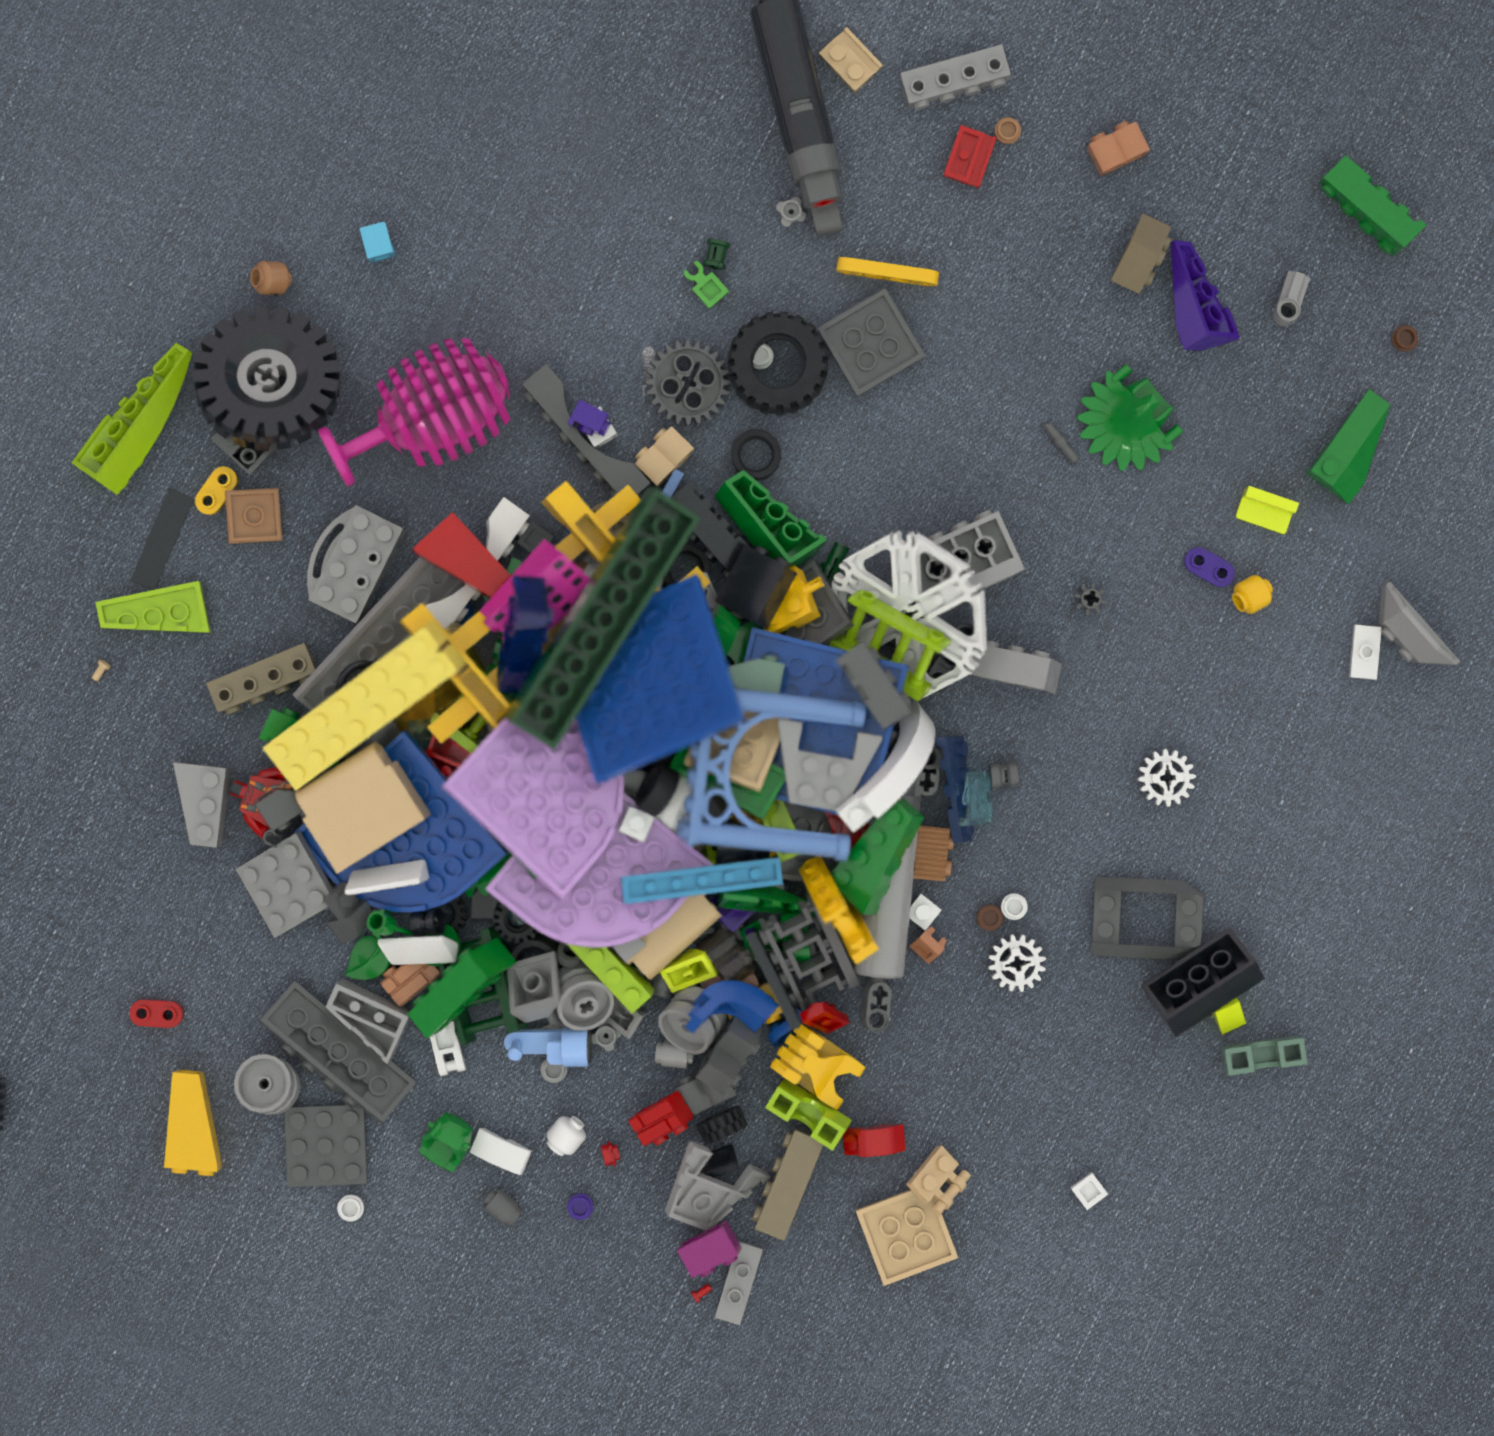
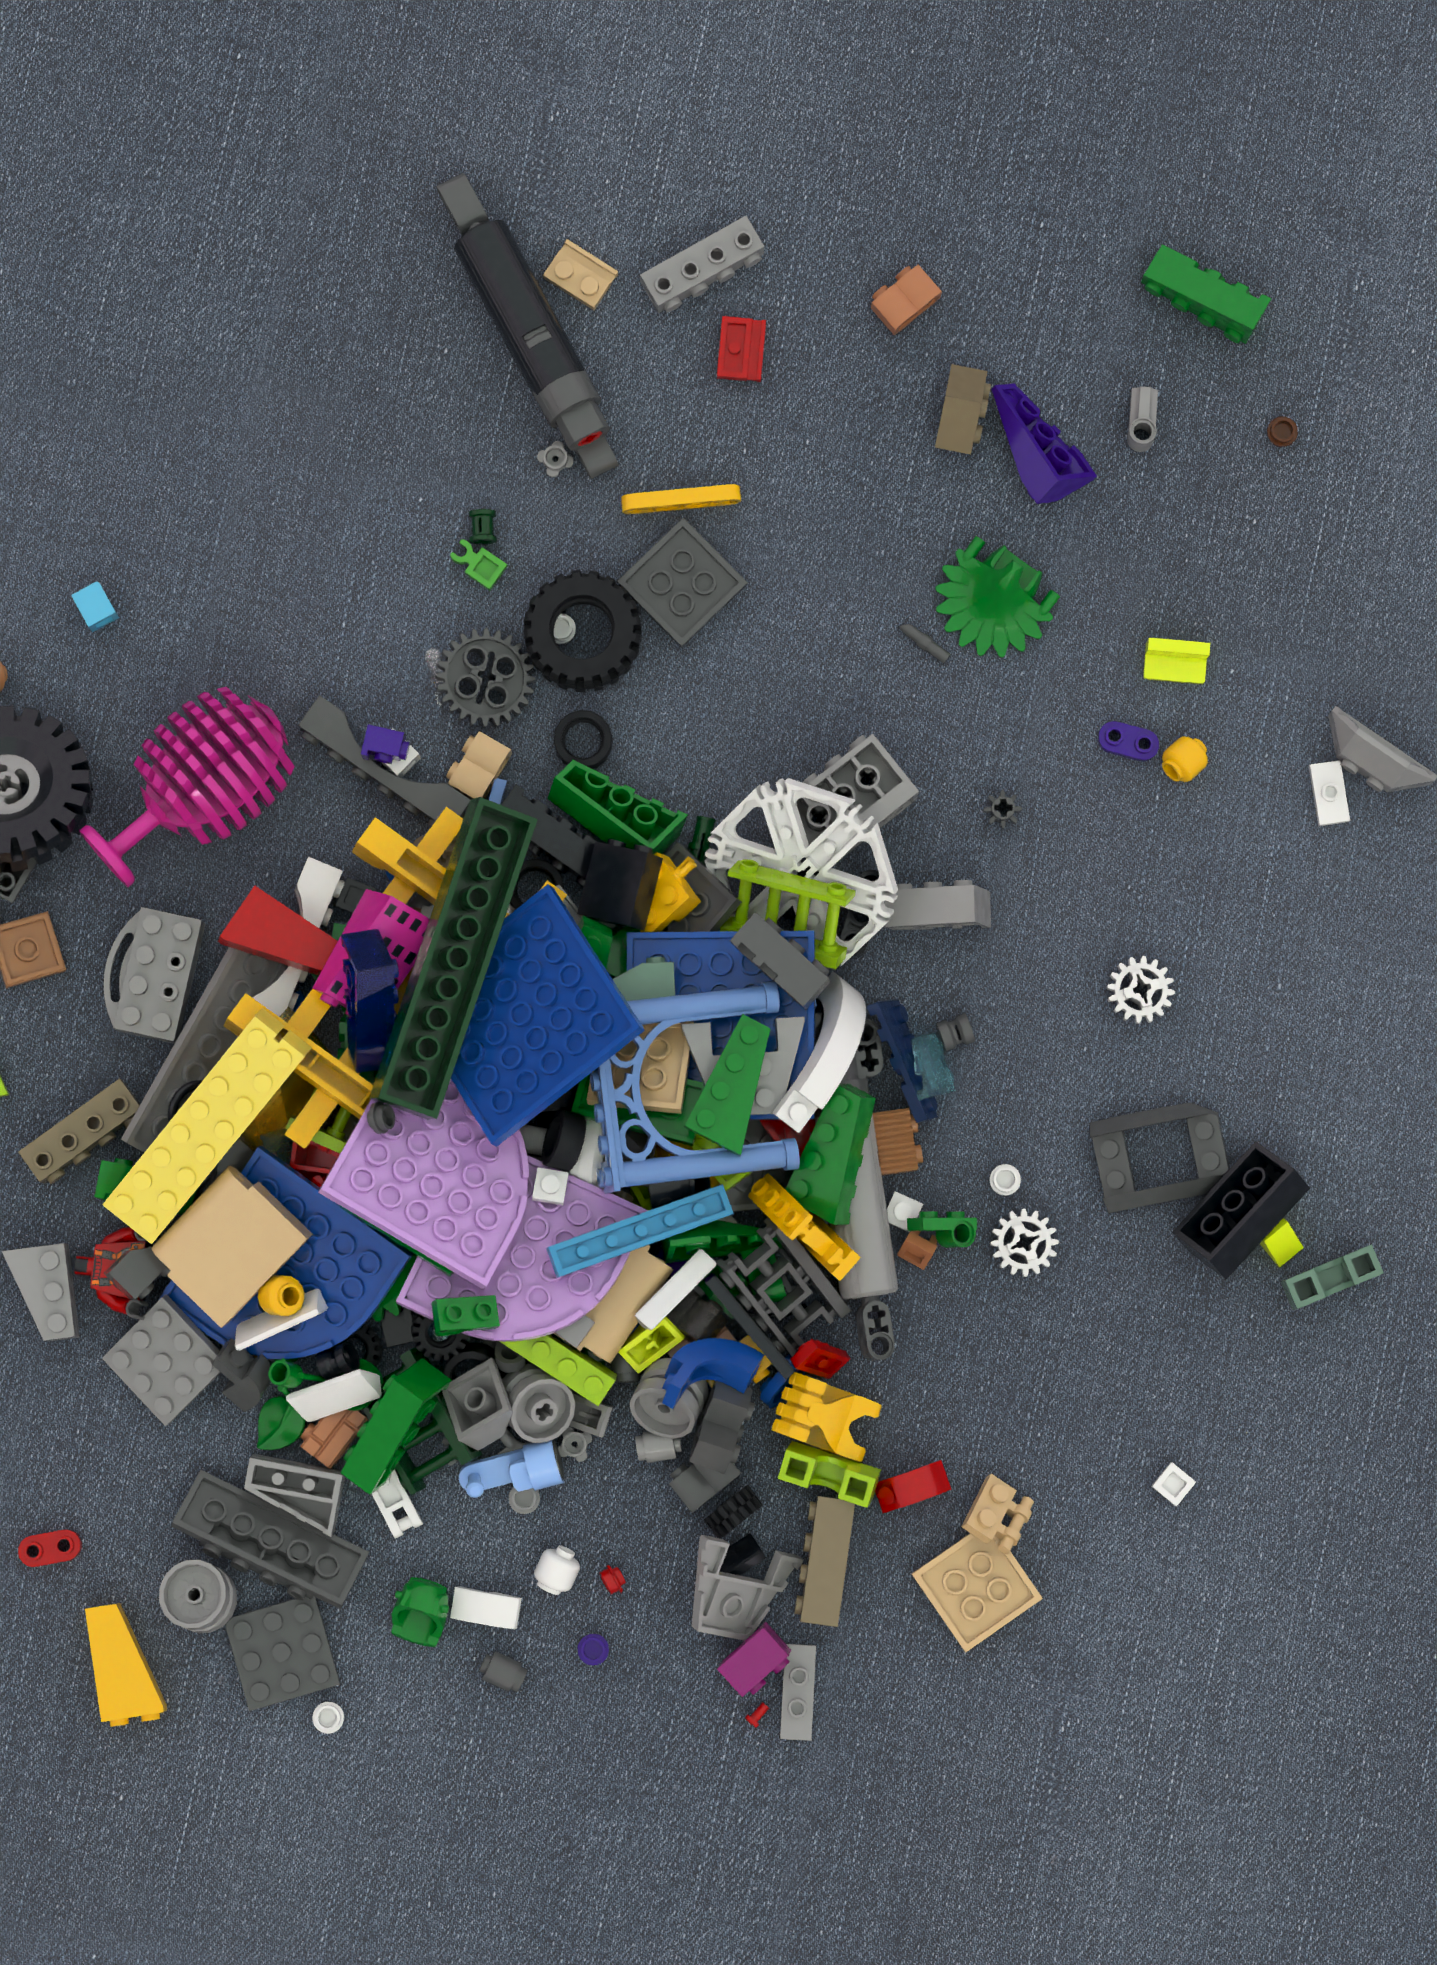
camera: 20 degrees left, 5 degrees down
red brick [629,1091,693,1146] -> none
reddish brown tile [976,904,1003,931] -> none
medium nougat plate [994,117,1021,144] -> none
green wedge [1305,389,1390,505] -> none
none -> yellow head [257,1275,305,1316]
none -> dark grey plate [367,1102,395,1134]
none -> green plate [431,1295,500,1336]
none -> white slope [635,1249,717,1330]
none -> green wing [684,1014,771,1156]
none -> green plate [907,1211,977,1248]

